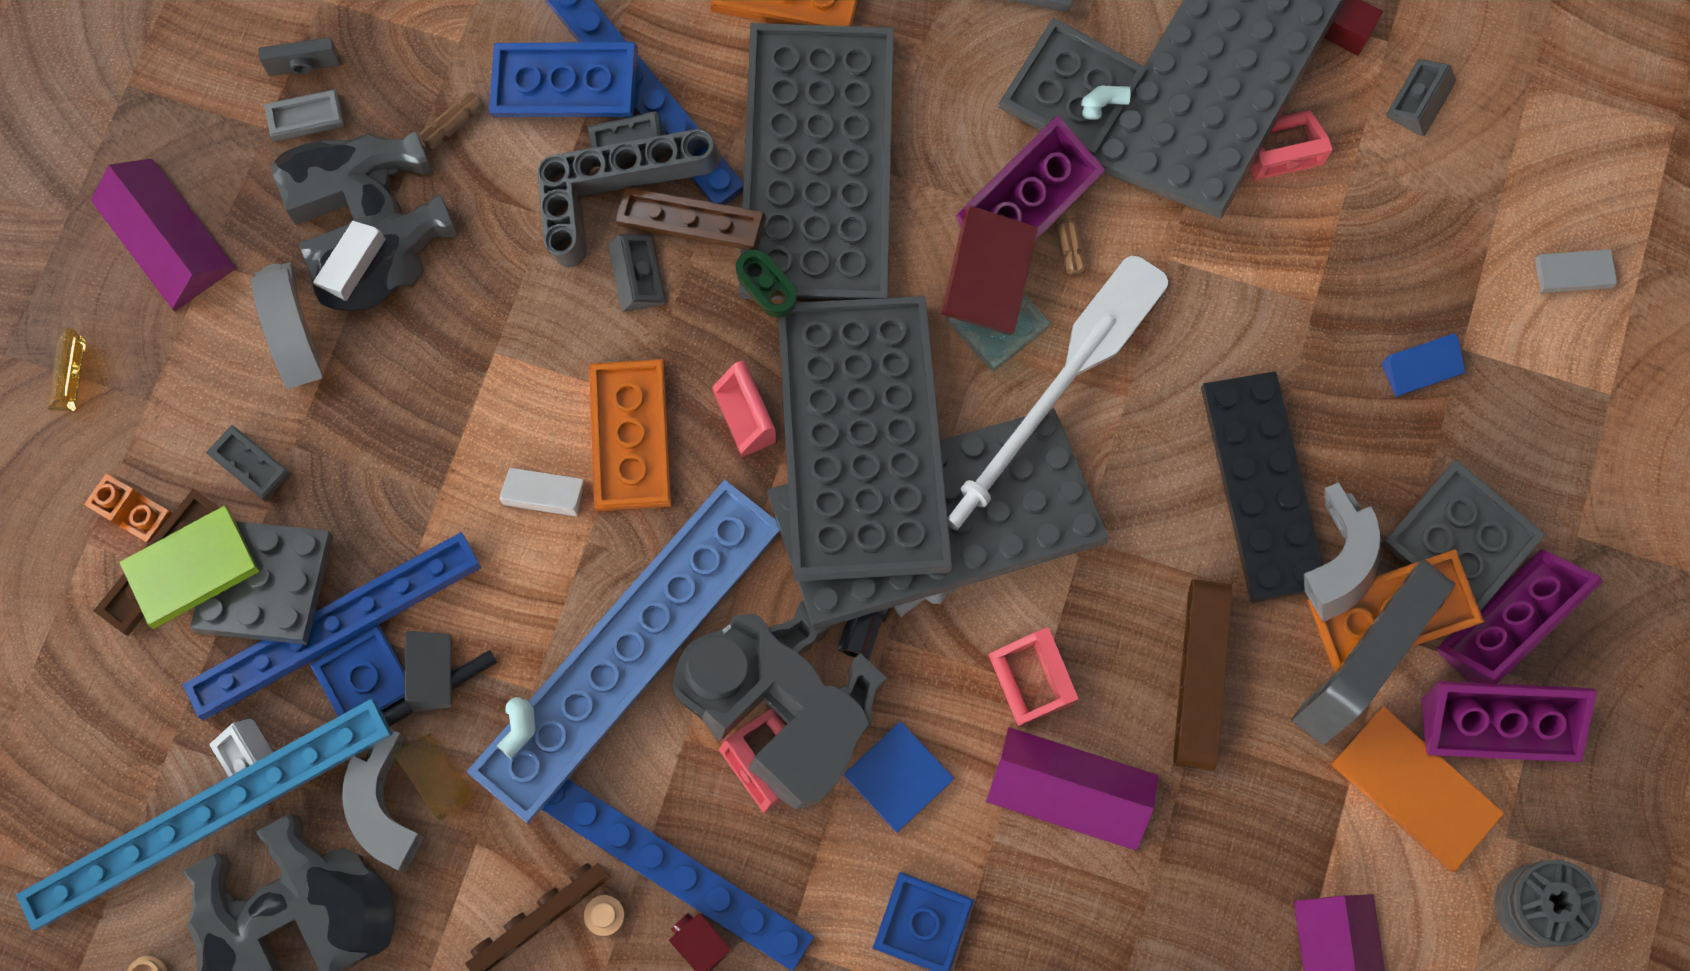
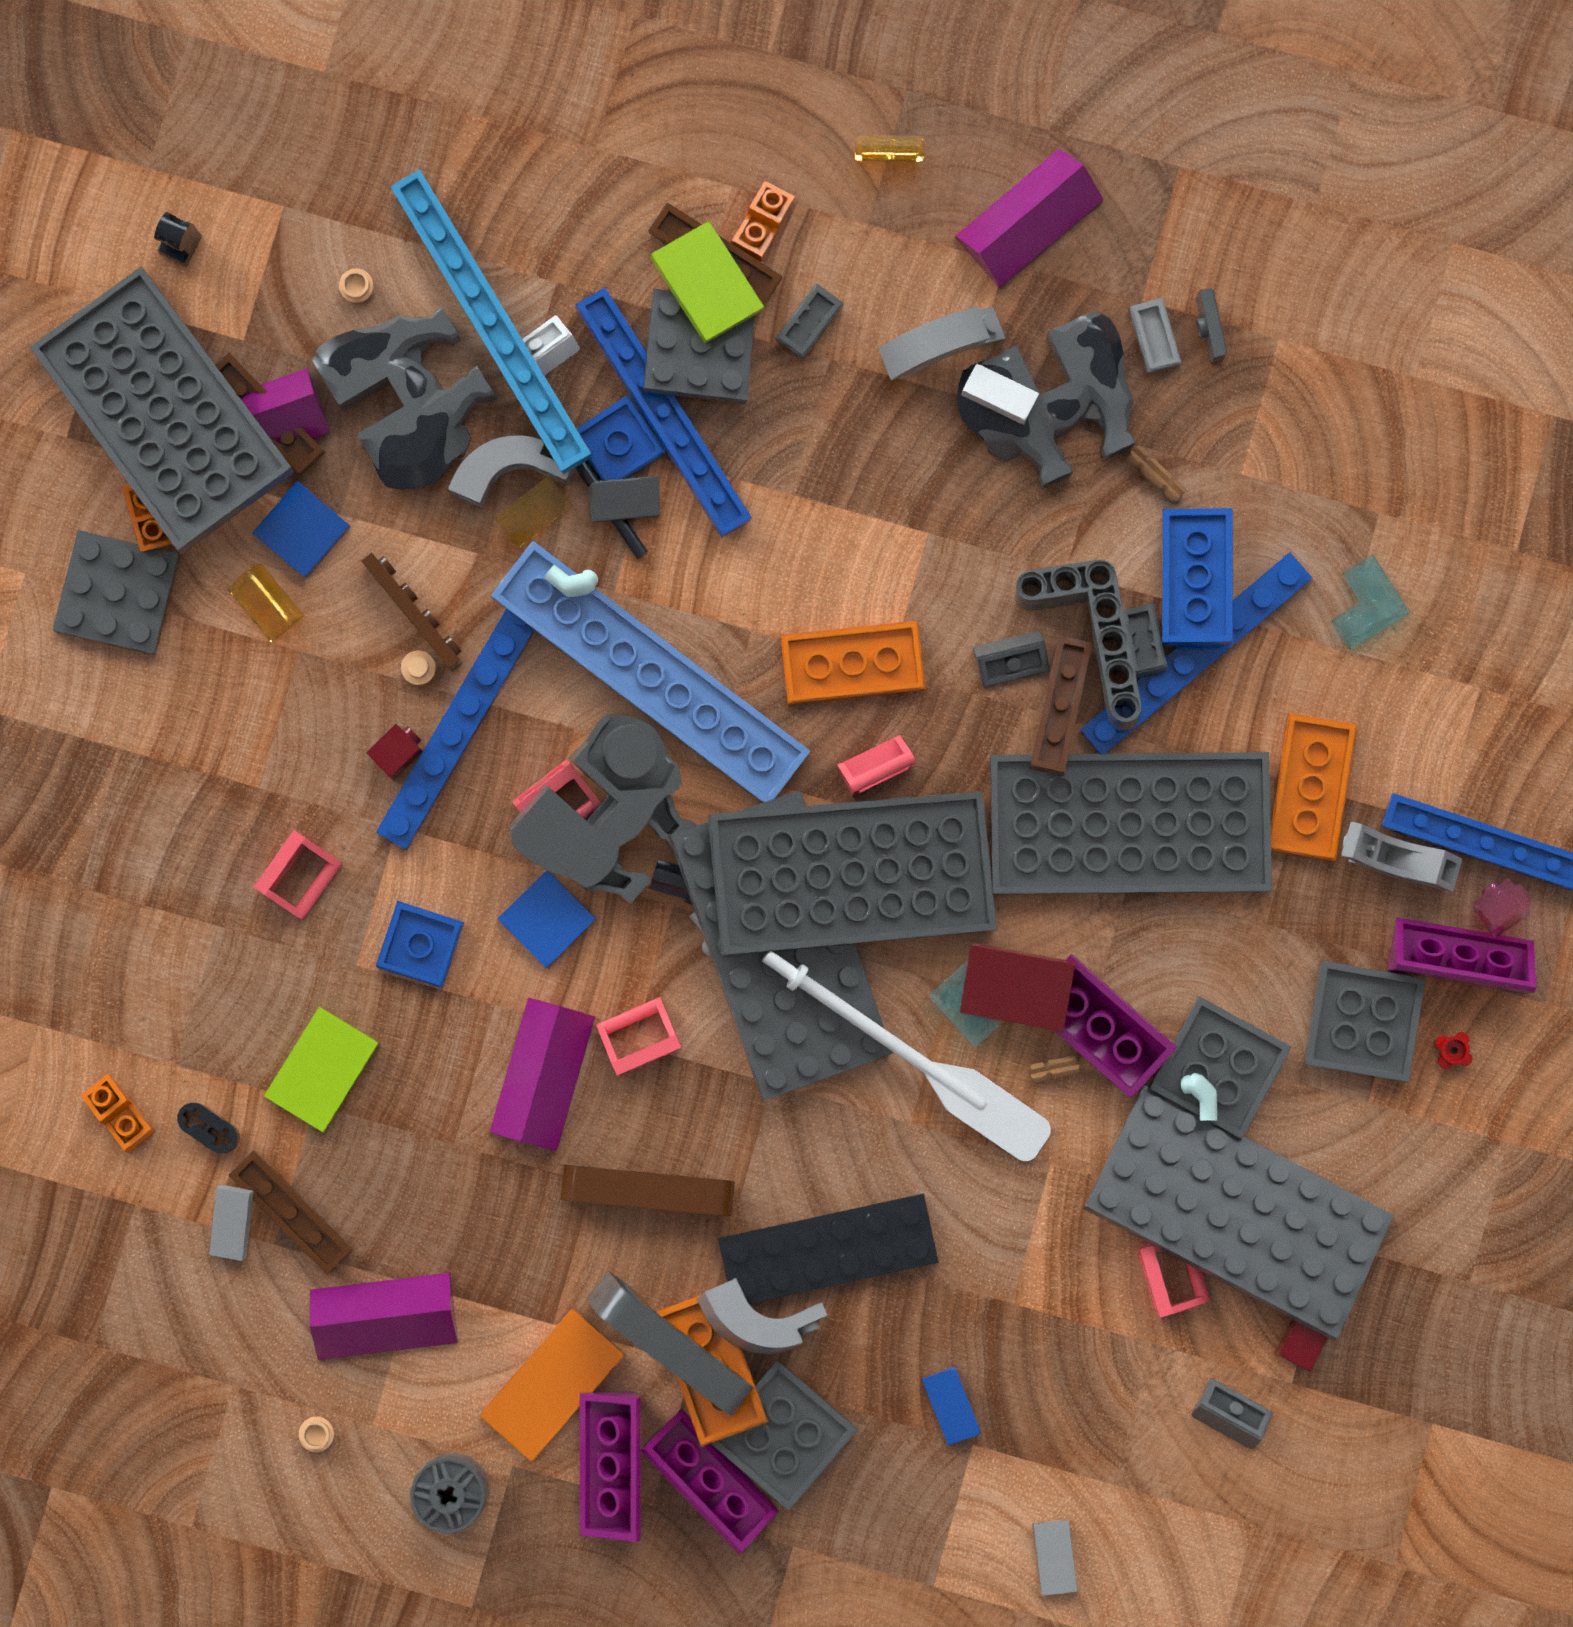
camera: 90 degrees right, 10 degrees up
white slope [499,468,584,517] -> none
dark green plate [736,249,797,317] -> none

